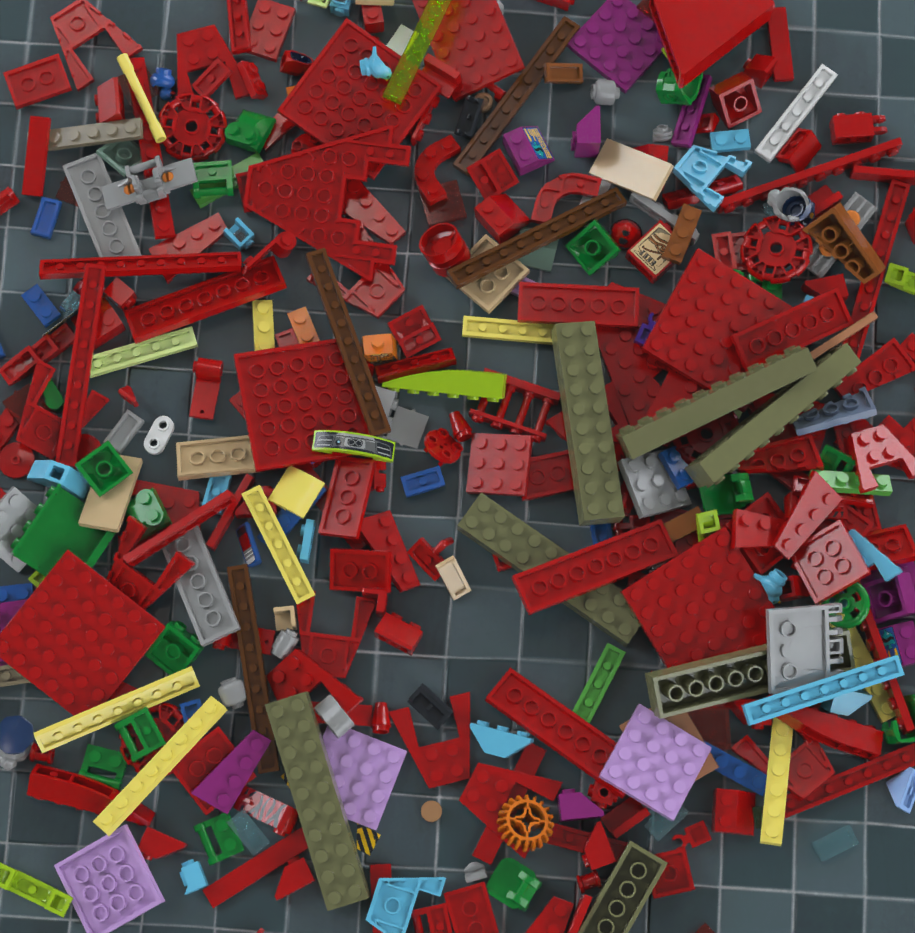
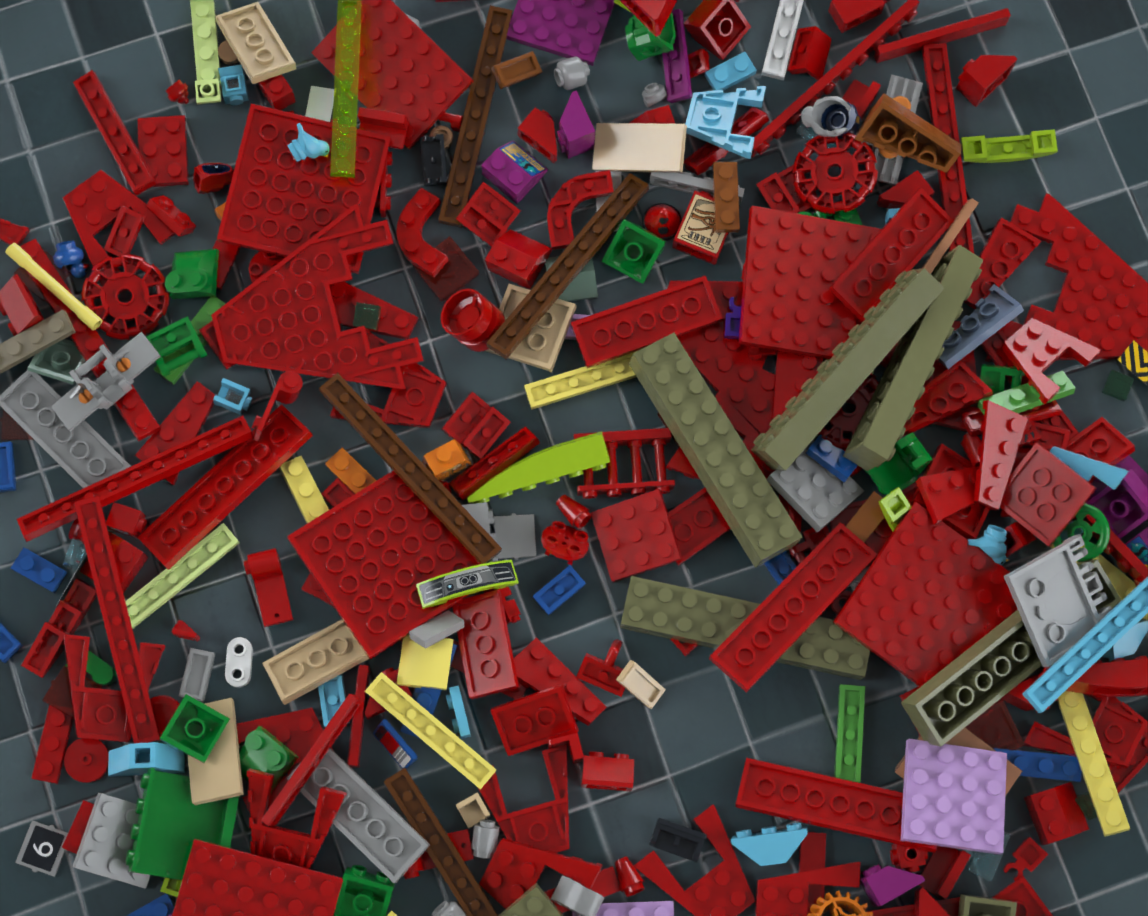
camera: 25 degrees left, 0 degrees up
none -> clear green tile [353,302,381,330]
none -> light grey tile [409,610,465,649]
none -> red slope [518,107,557,163]

